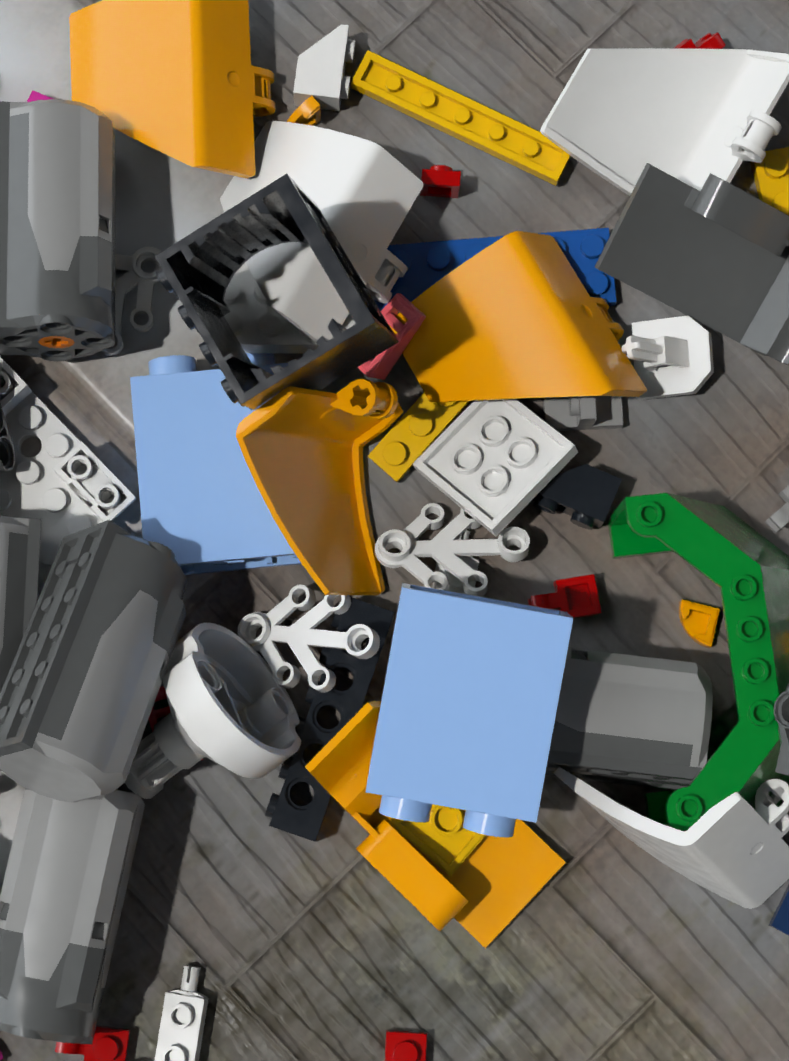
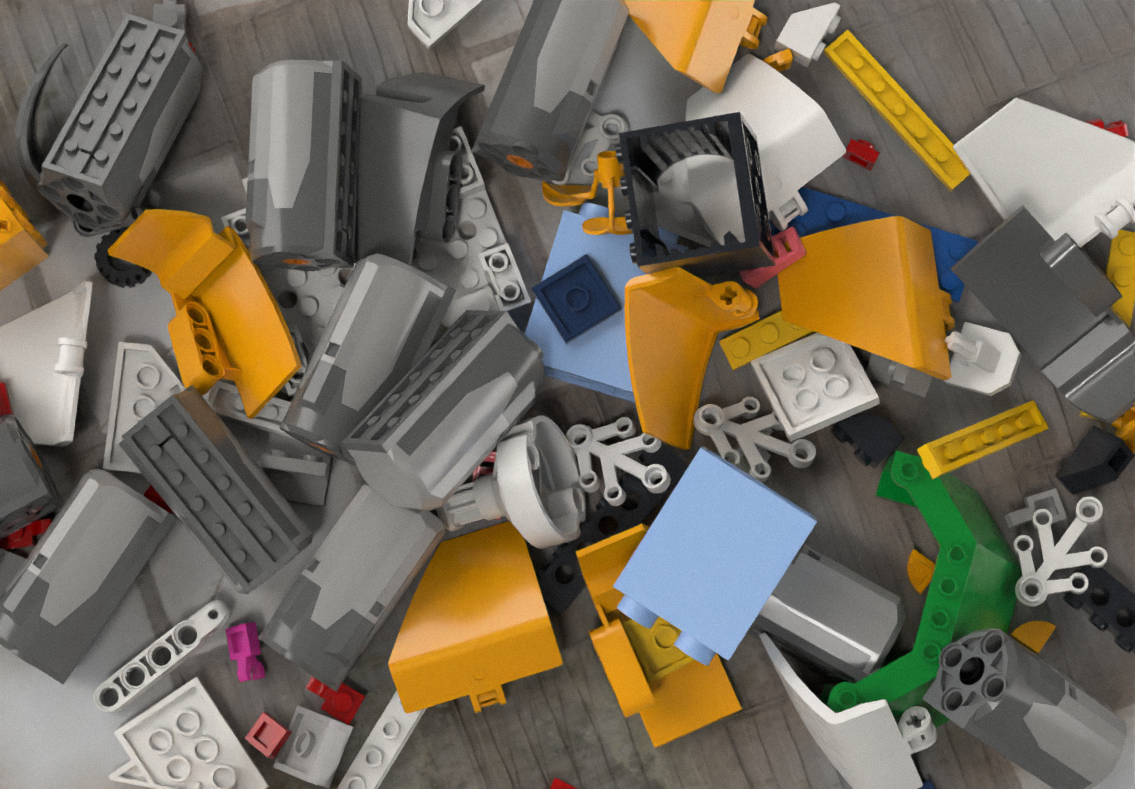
camera: 30 degrees right, 0 degrees up
red plate [527,574,602,619] -> none
none -> light orange panel [388,521,563,714]
none -> dark blue tile [531,254,622,345]
none -> light orange plant [542,151,633,235]
none -> yellow plate [917,400,1049,479]

